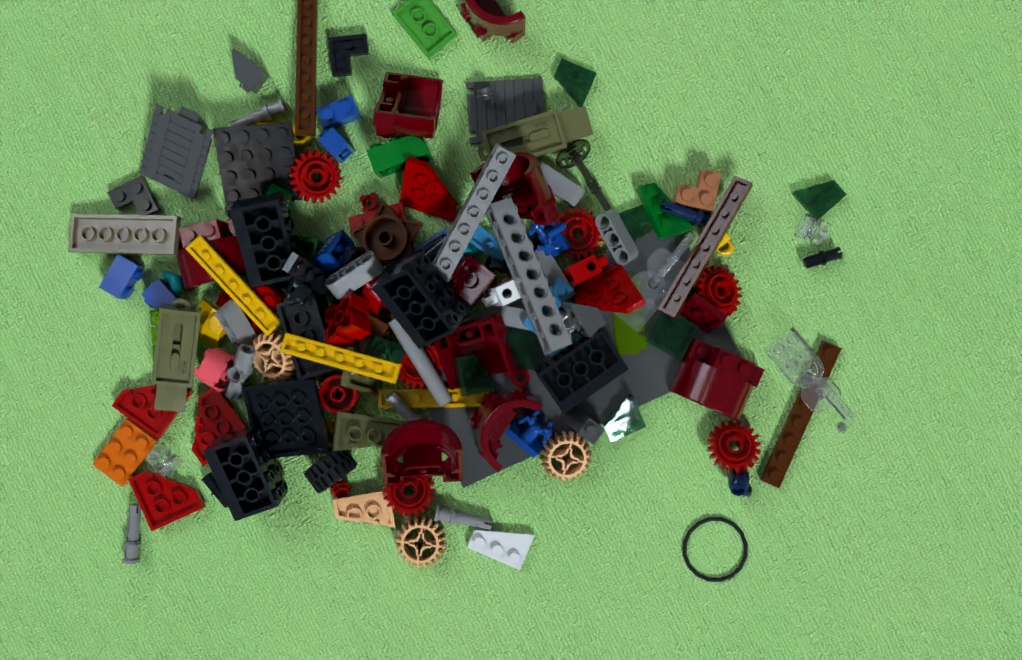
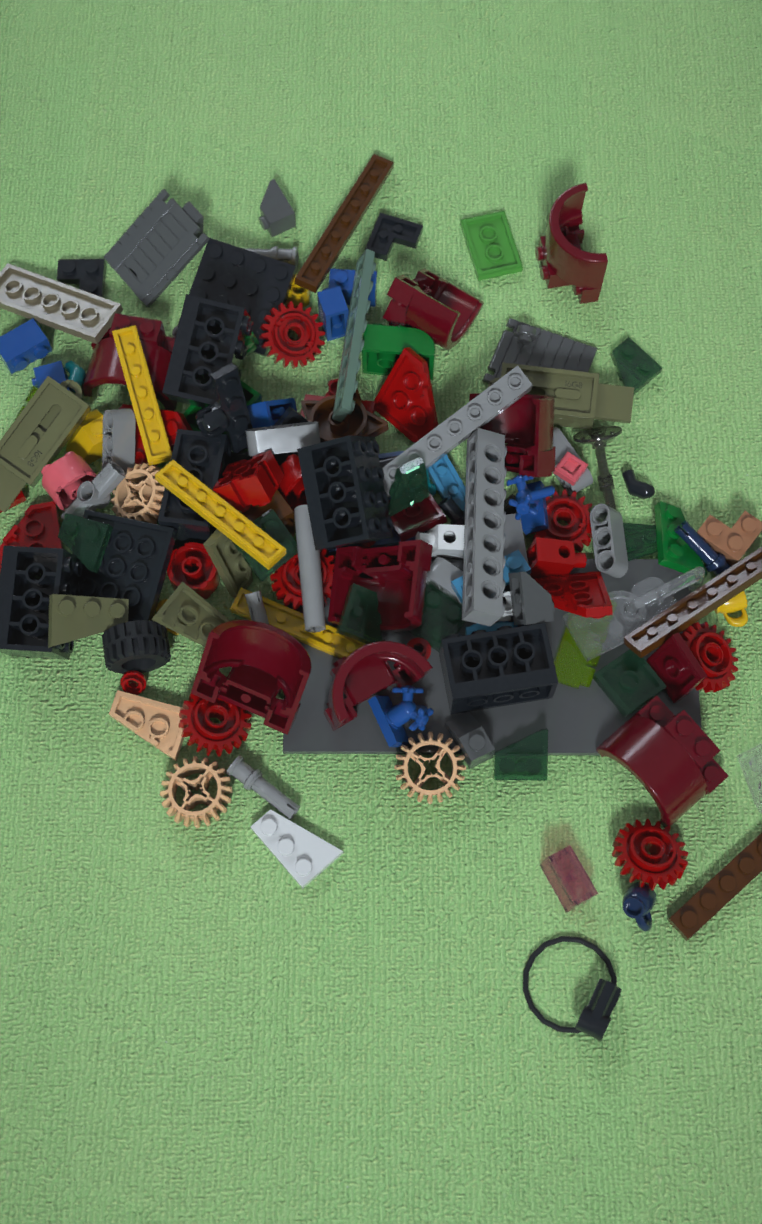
camera: 25 degrees right, 20 degrees down
none -> olive wing [48,594,129,648]
none -> clear green wing [57,513,113,573]
none -> sand green plate [332,248,376,422]
none -> clear green wing [388,456,430,517]
none -> clear pink hinge [540,845,598,913]
none -> coral tile [553,452,588,486]
none -> black piece [575,979,622,1041]
none -> black arm [622,470,655,499]

